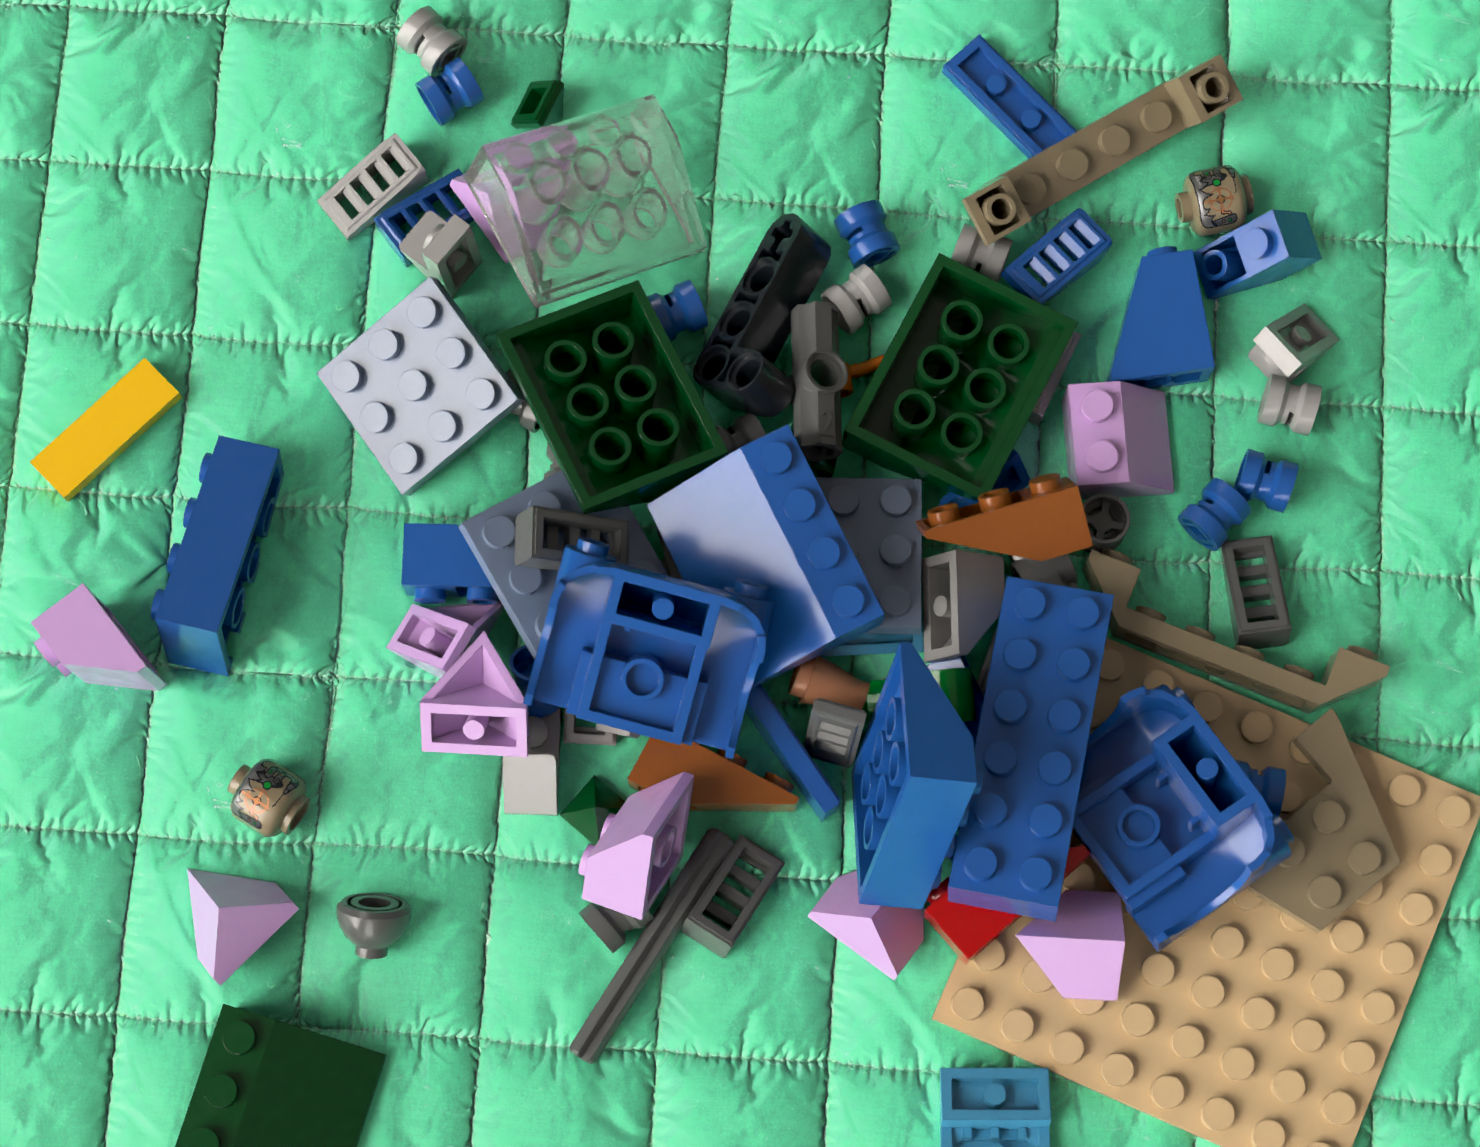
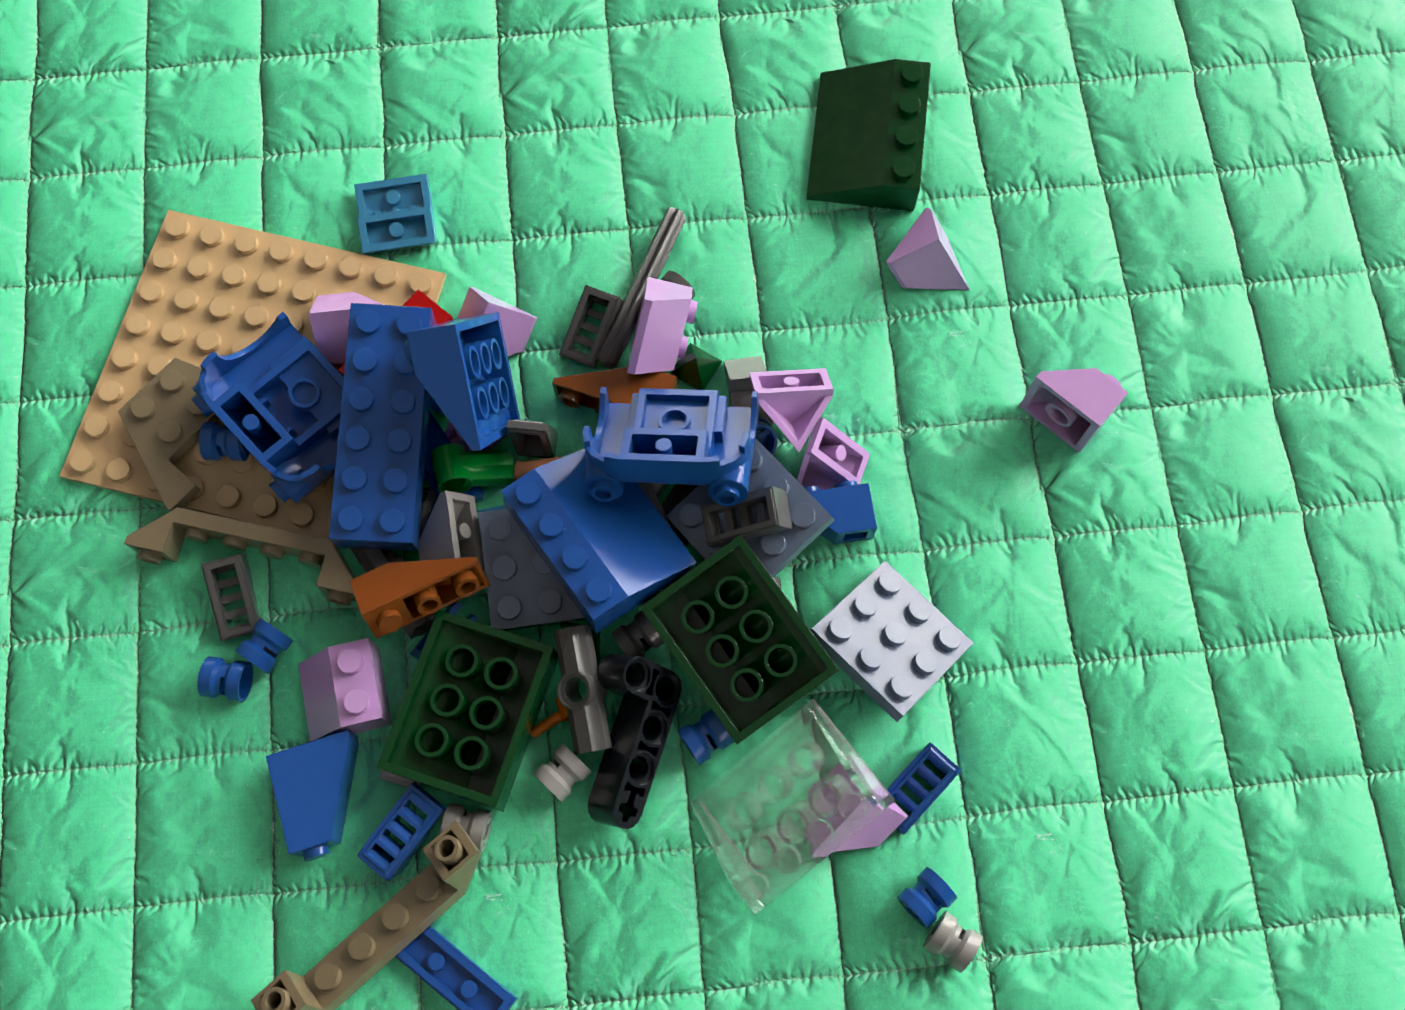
camera: 170 degrees right, 5 degrees down
yellow tile [30,358,182,502] -> none
blue wedge [151,435,284,677] -> none
dark tan head [228,759,311,837] -> none
light grey slope [317,133,429,242] -> none
dark grey brick [336,893,412,959] -> none
light grey slope [399,211,483,298] -> none
dark green slope [511,80,564,129] -> none
blue tile [745,685,841,822] -> none
blue wheel [834,200,900,269] -> none
dark grey wheel [1083,493,1130,553] -> none
dark tan head [1175,165,1254,237] -> none
blue slope [1193,209,1322,299] -> none
light grey slope [1248,303,1339,383] -> none
light grey wheel [1257,373,1322,436] -> none

